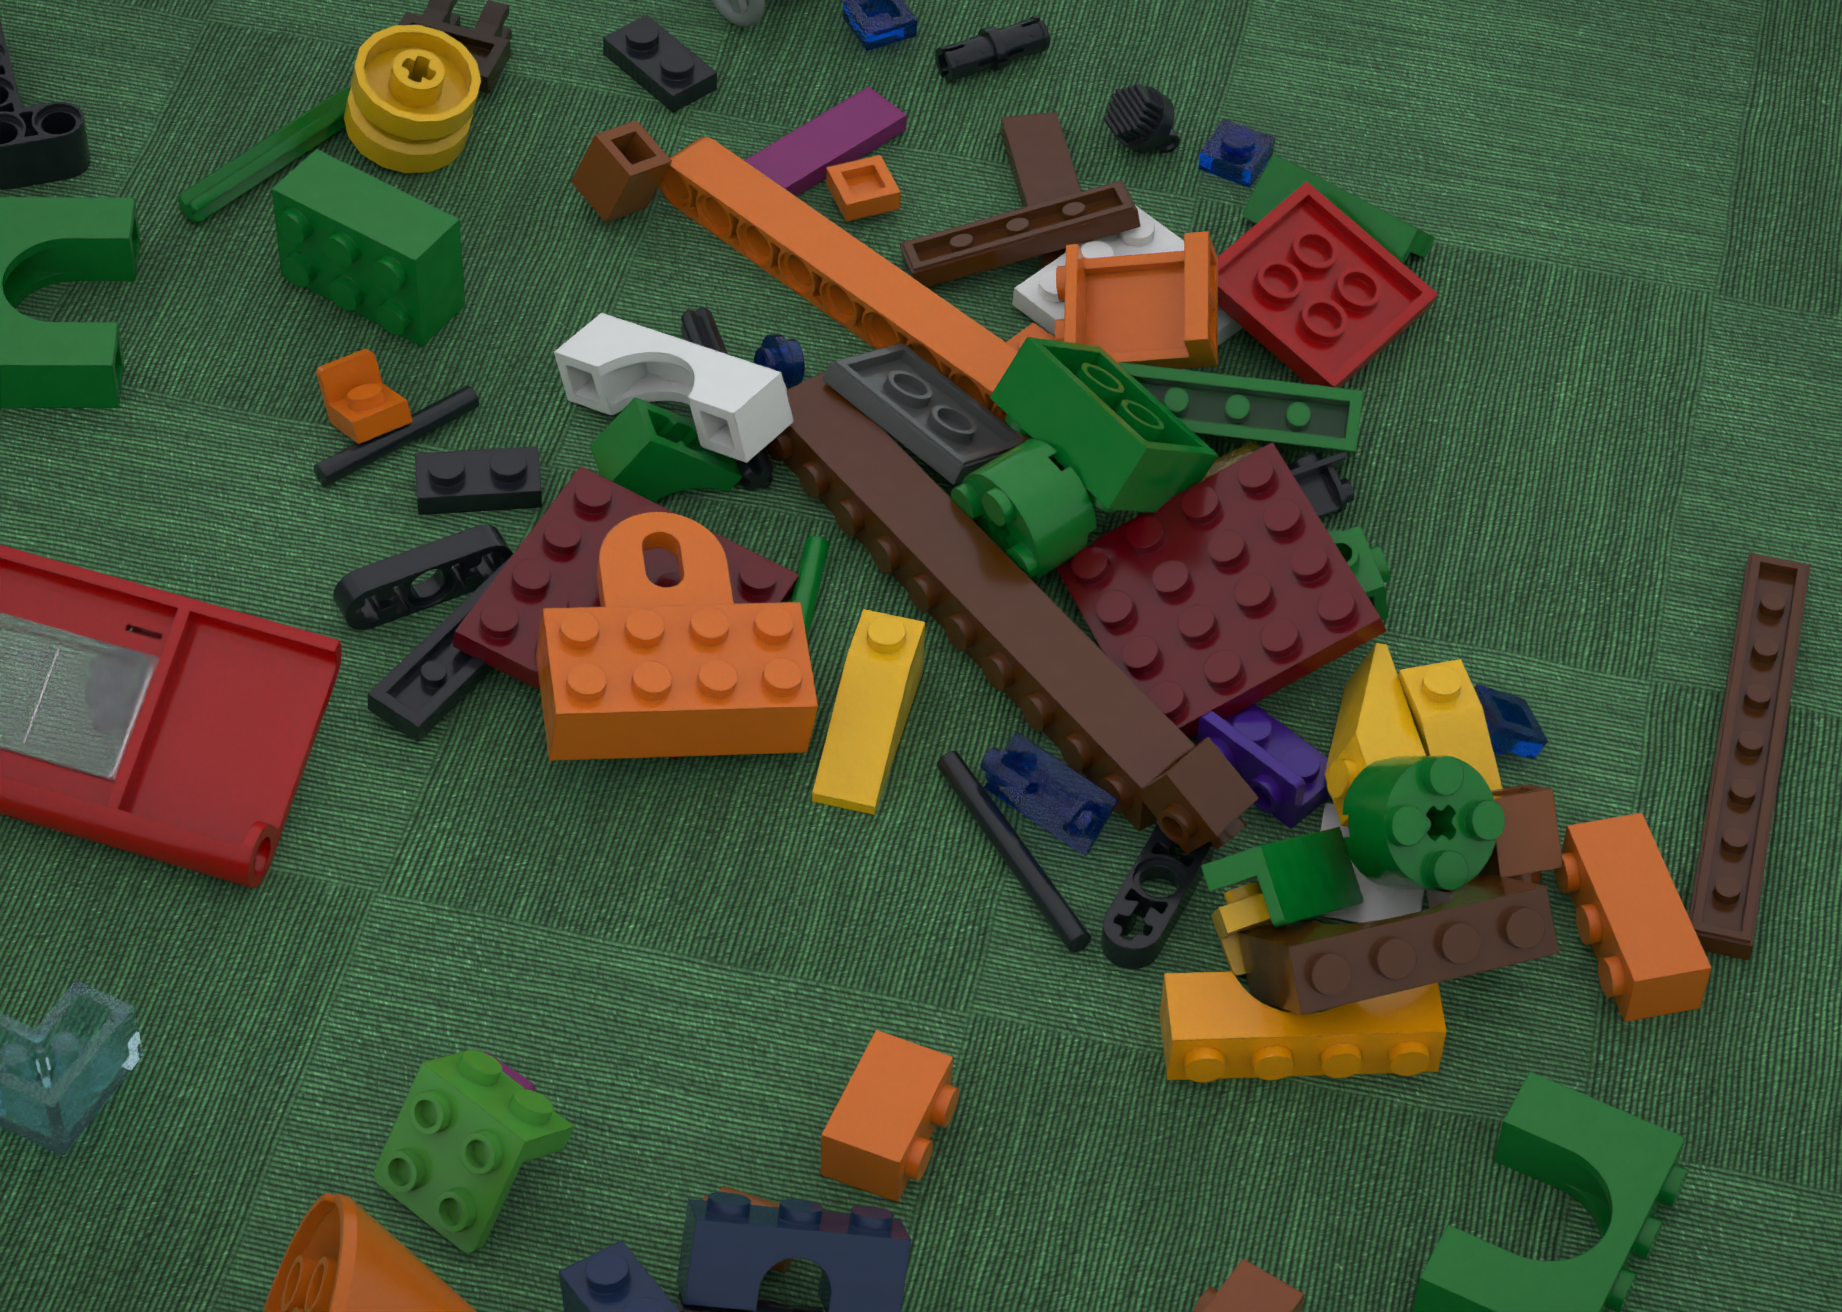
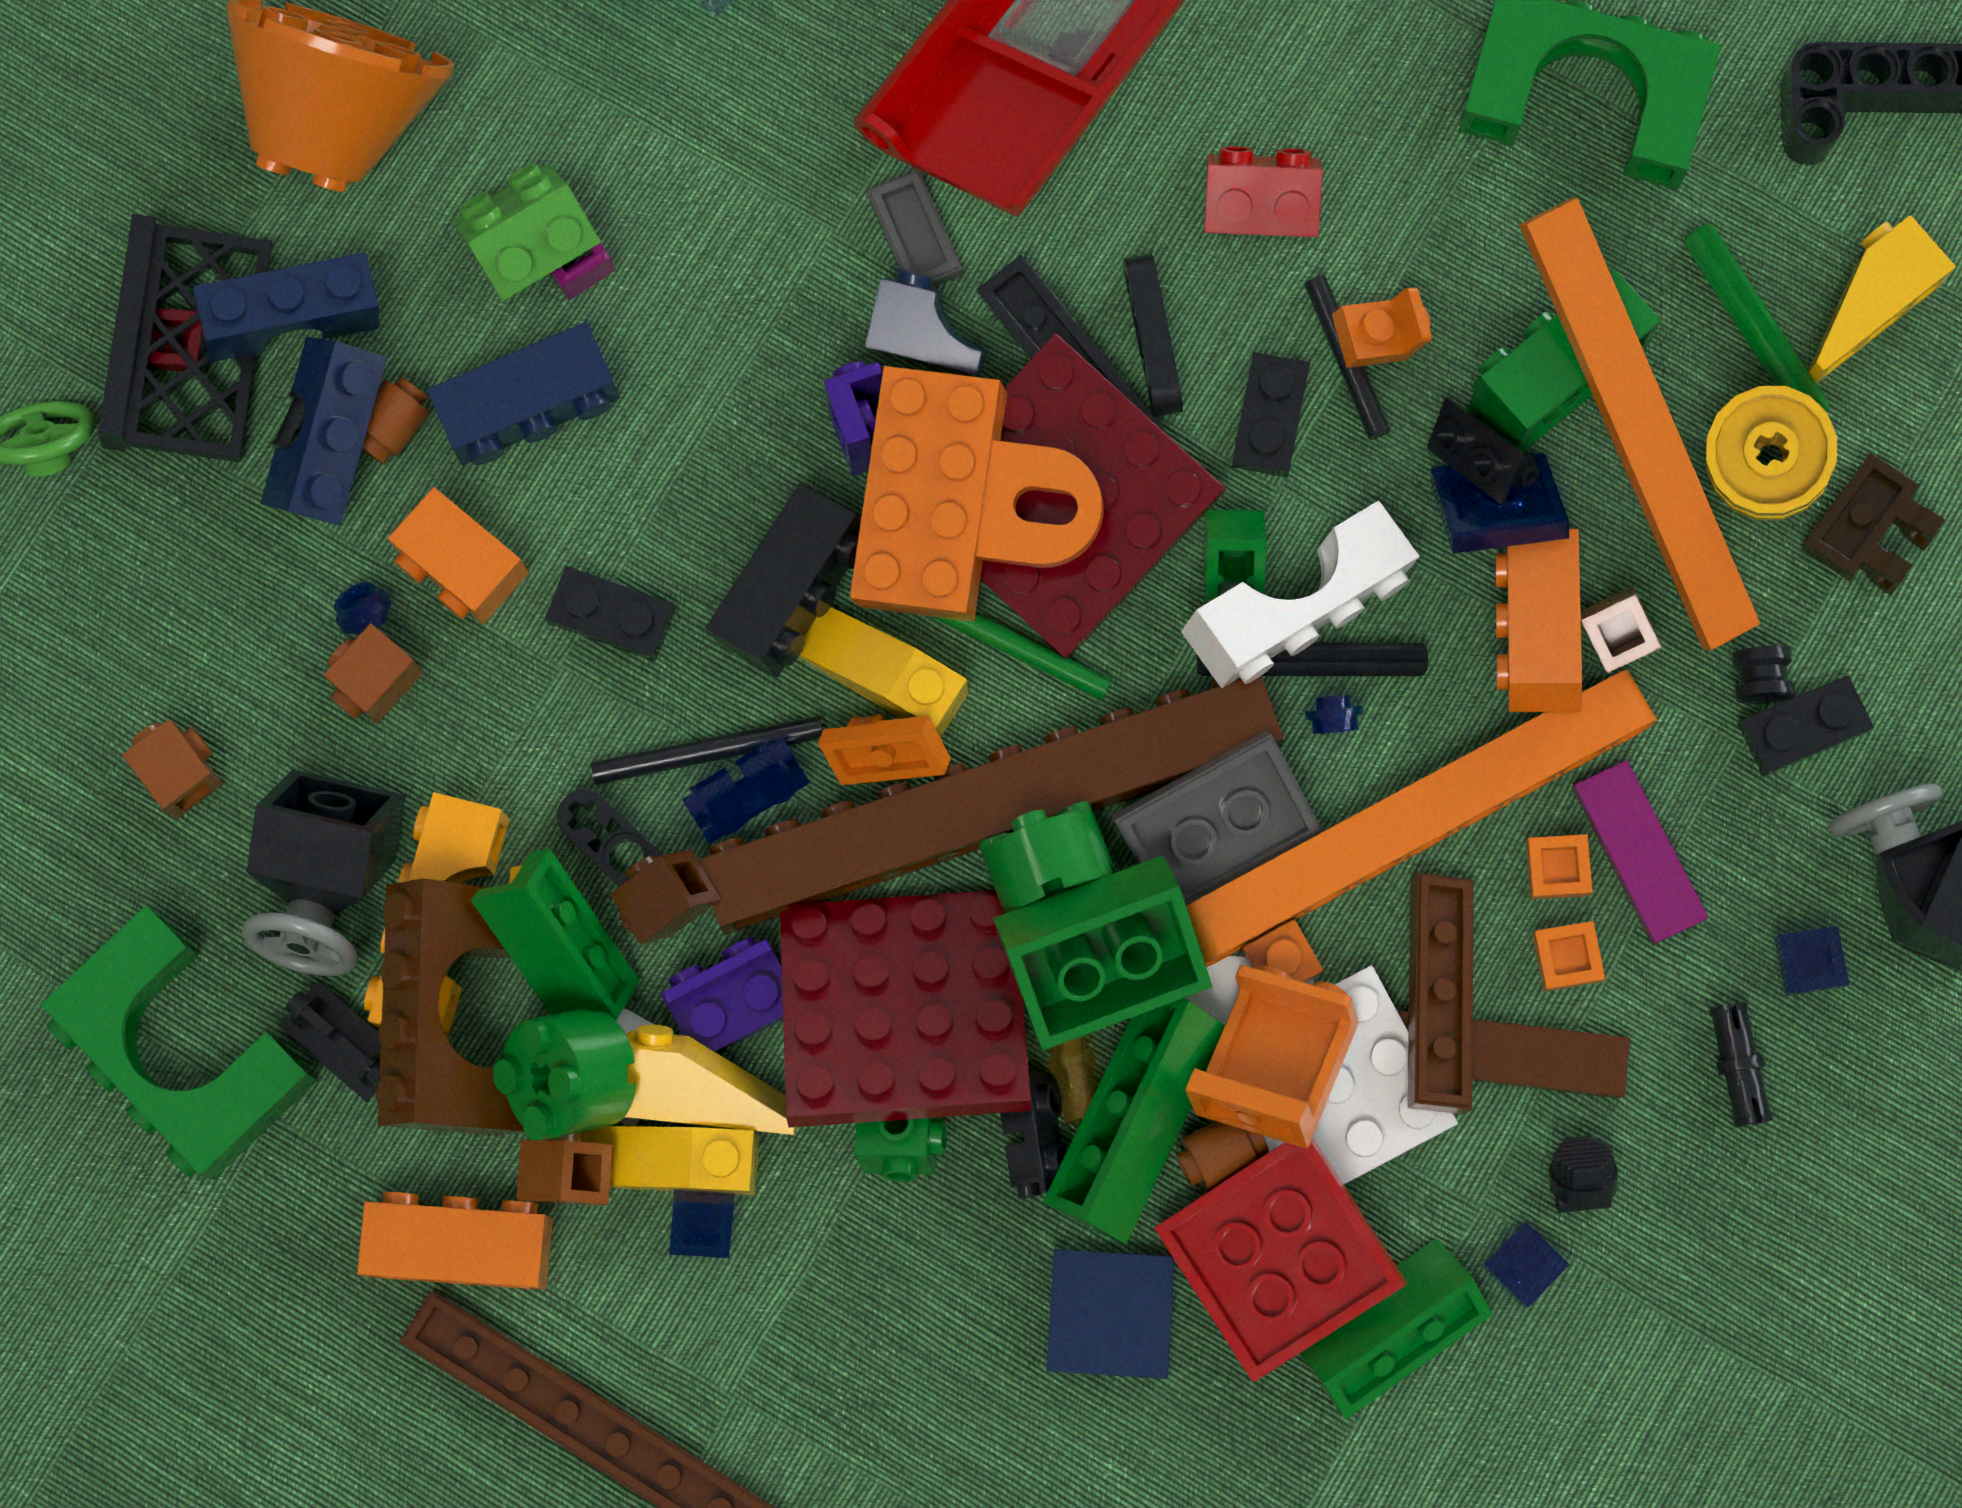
camera: 115 degrees right, 30 degrees up
none -> black piece [242,769,406,976]
none -> black hinge [279,981,381,1102]
none -> dark orange brick [324,623,424,724]
none -> clear blue plate [334,582,391,634]
none -> dark blue brick [427,321,620,466]
none -> black plate [545,566,676,662]
none -> black brick [705,483,861,679]
none -> orange hinge [818,714,951,786]
none -> dark purple bracket [824,361,883,477]
none -> arch [865,269,988,375]
none -> dark grey tile [866,170,963,288]
none -> dark blue tile [1047,1249,1174,1379]
none -> dark orange brick [1175,1121,1269,1192]
none -> red bracket [1204,146,1323,237]
none -> black hinge [1427,397,1540,504]
none -> clear blue tile [1430,453,1570,554]
none -> orange brick [1495,529,1582,712]
none -> orange tile [1519,198,1760,651]
none -> orange plate [1532,921,1605,992]
none -> black wheel [1732,646,1796,704]
none -> yellow slope [1808,215,1956,384]

